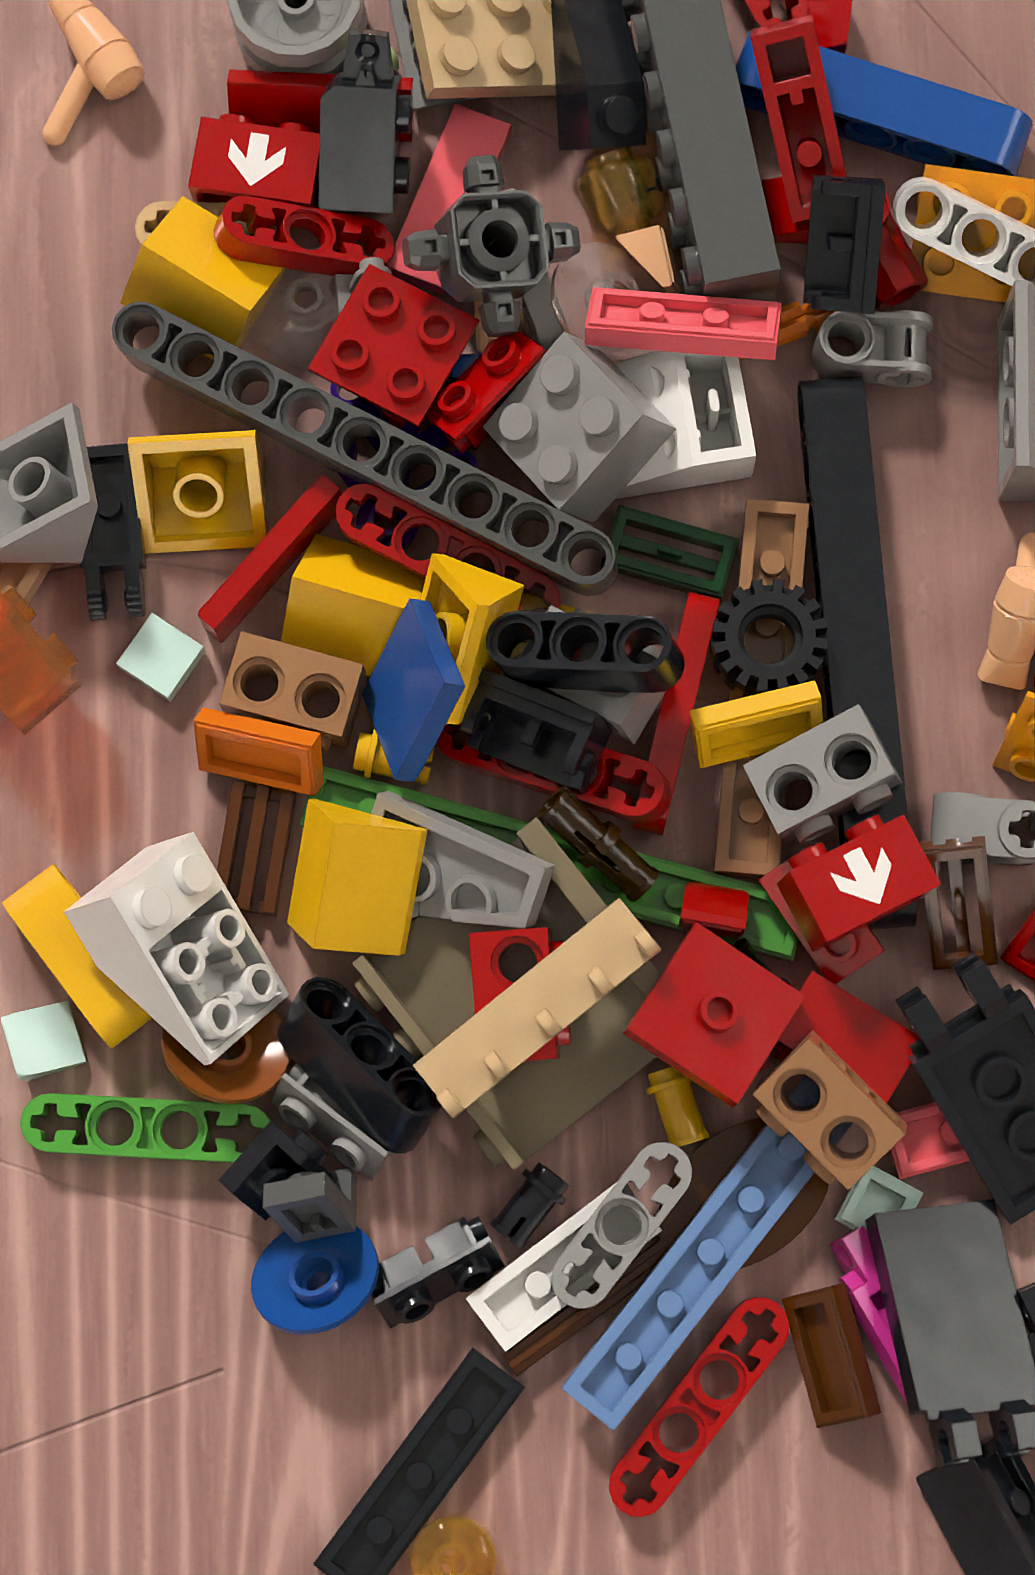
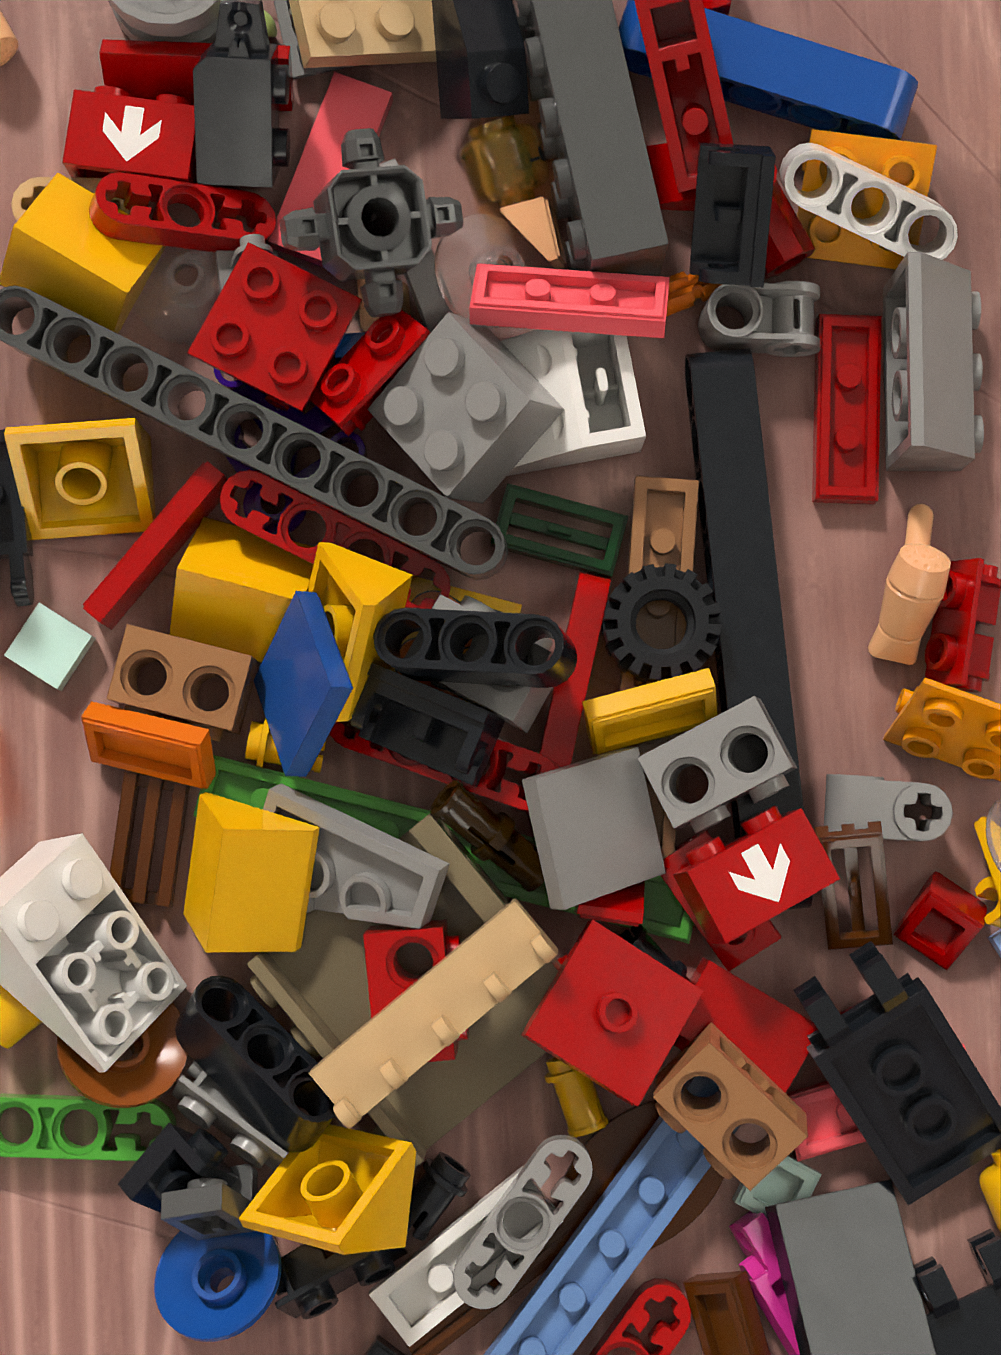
camera: 10 degrees left, 5 degrees up
none -> yellow slope [239,1124,417,1255]
none -> light grey tile [522,747,666,910]
none -> red tile [812,314,882,505]

